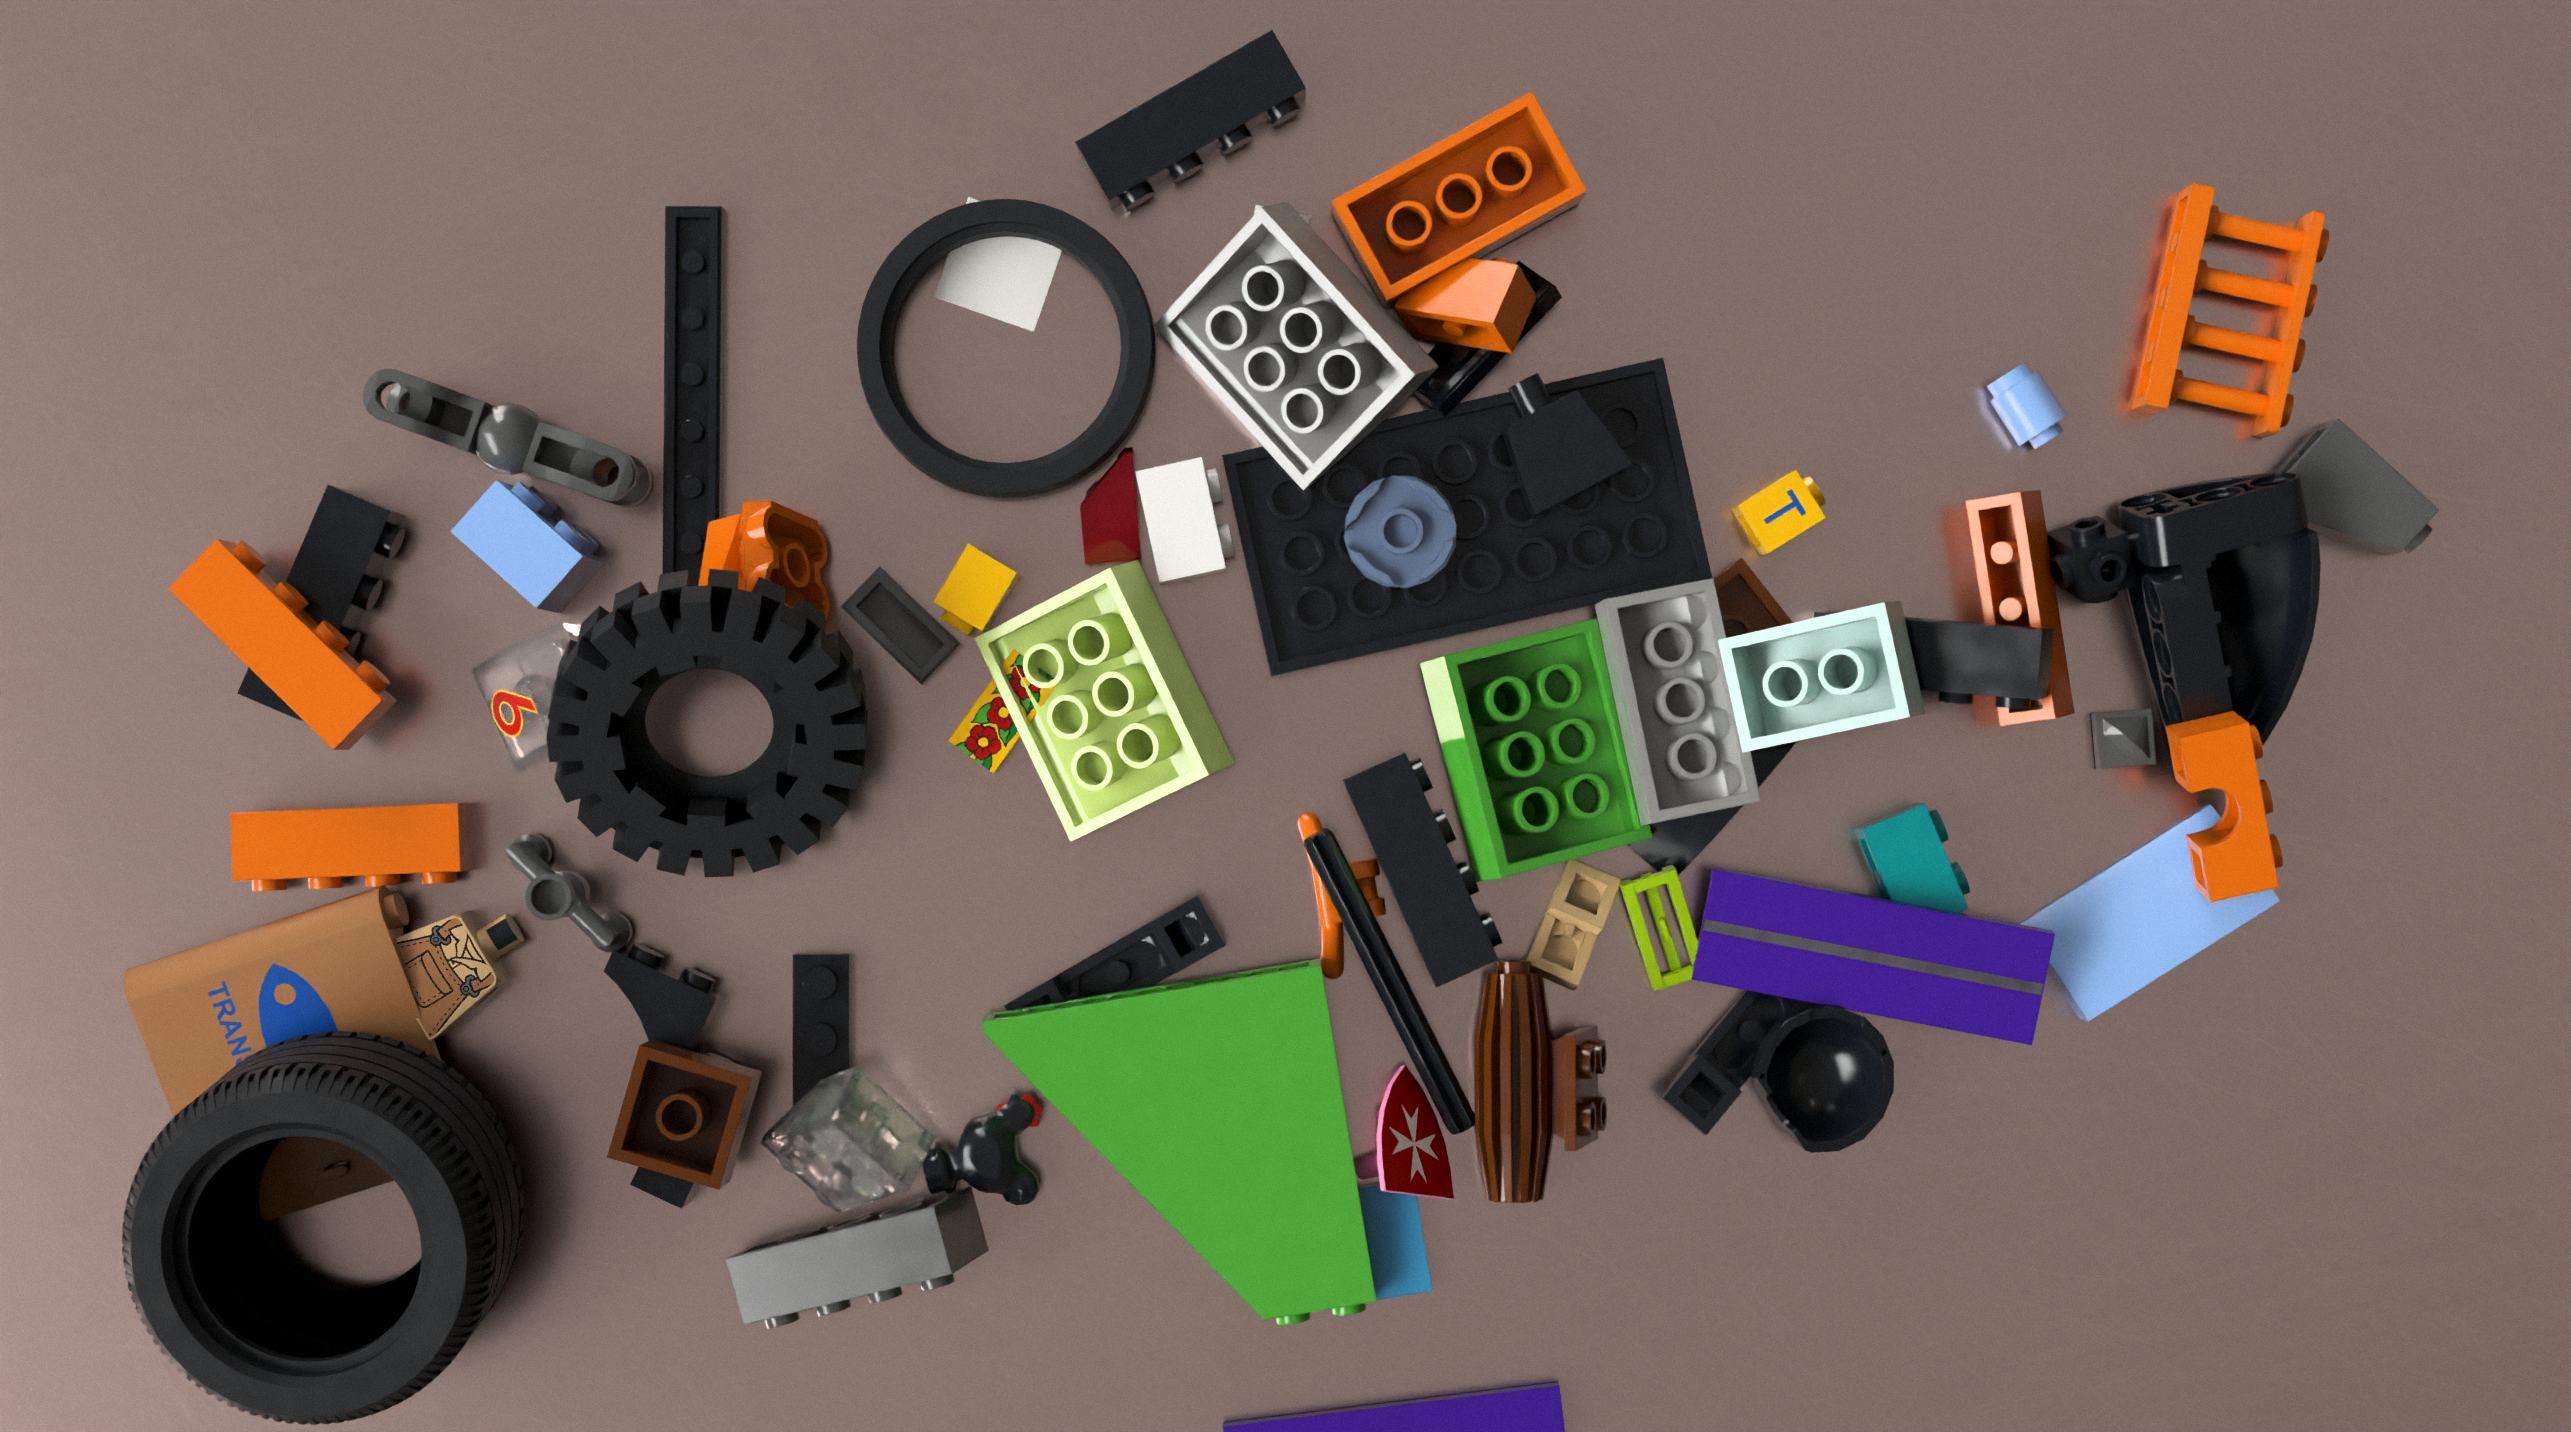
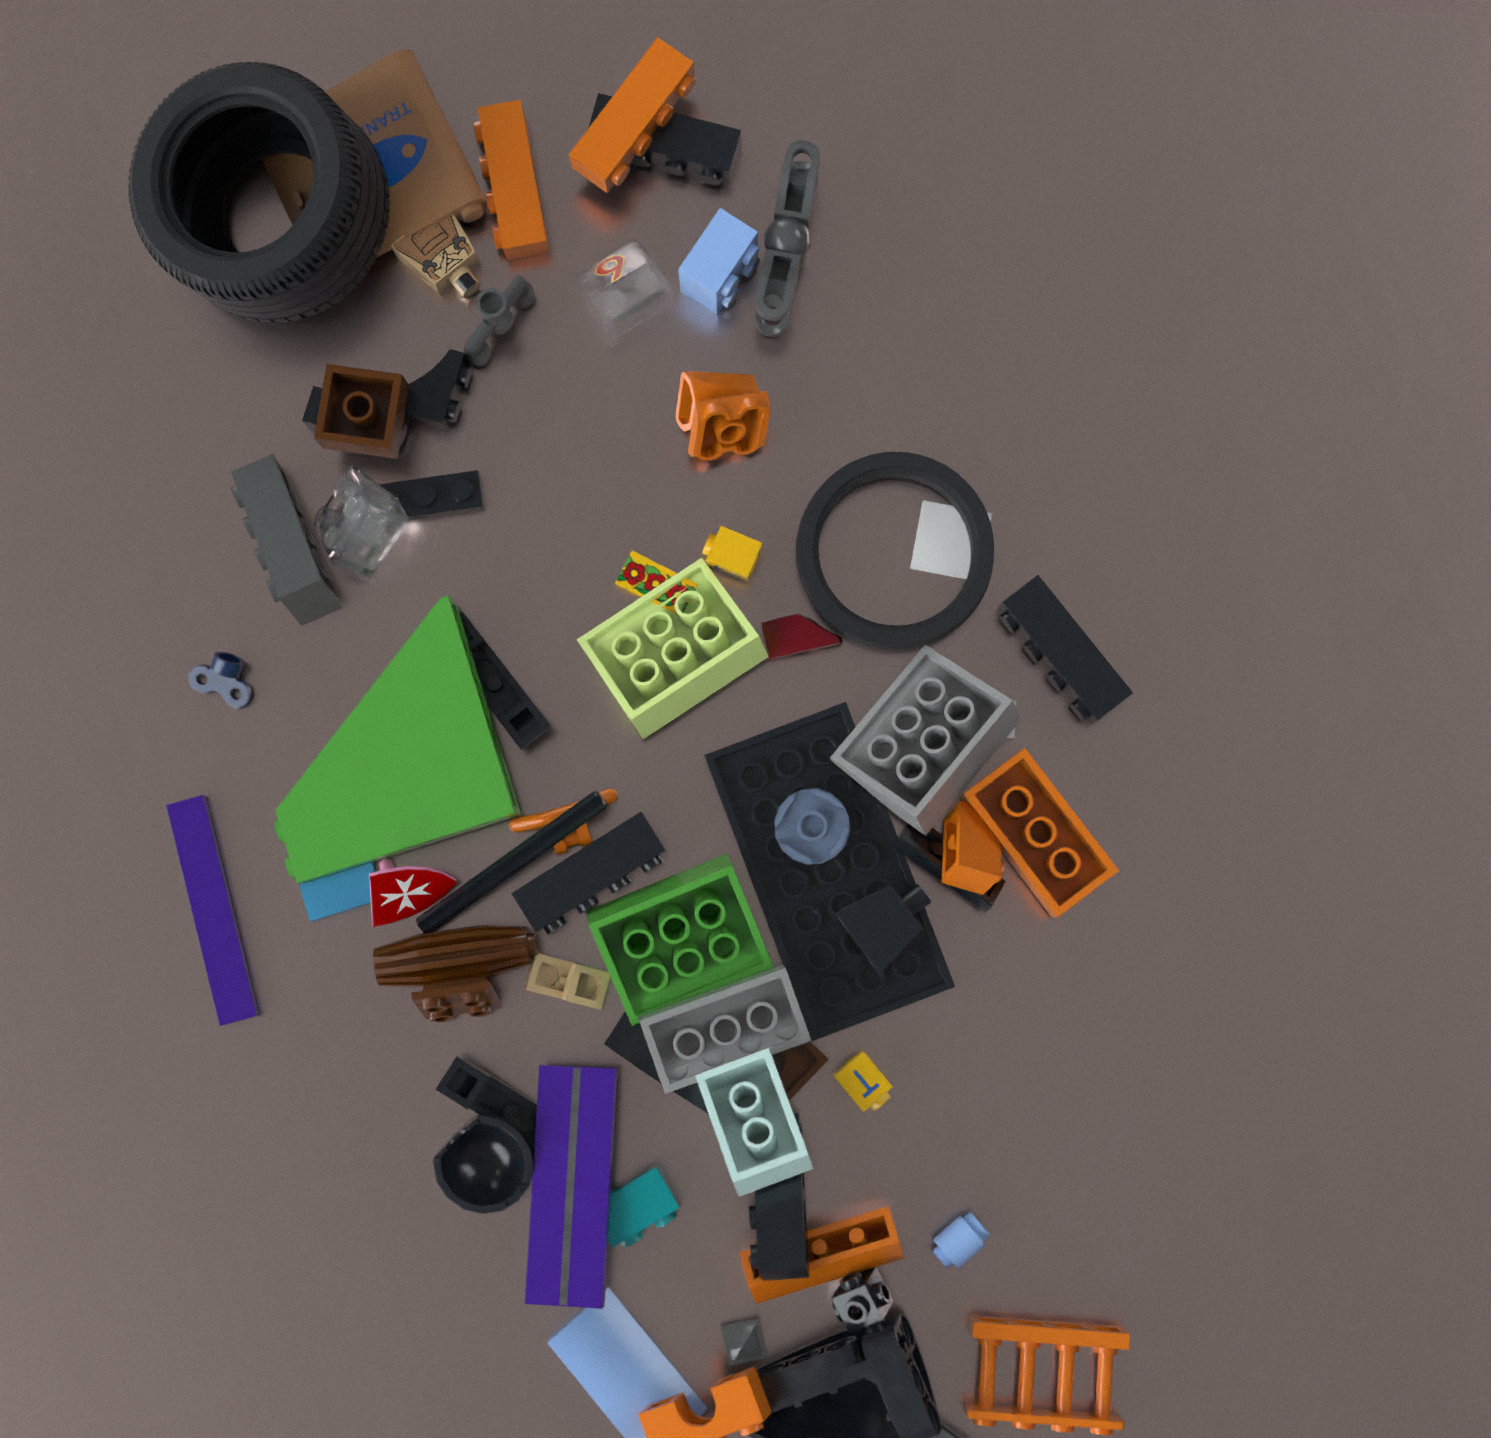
camera: 90 degrees right, 5 degrees down
black tyre [546,569,868,878] -> none
black tile [663,206,725,586] -> none
dark grey tile [841,566,962,685] -> none
black animal [921,1093,1042,1205] -> none
white brick [1135,457,1235,585] -> none
lime tile [1619,865,1698,991] -> none
none -> piece [188,652,252,708]

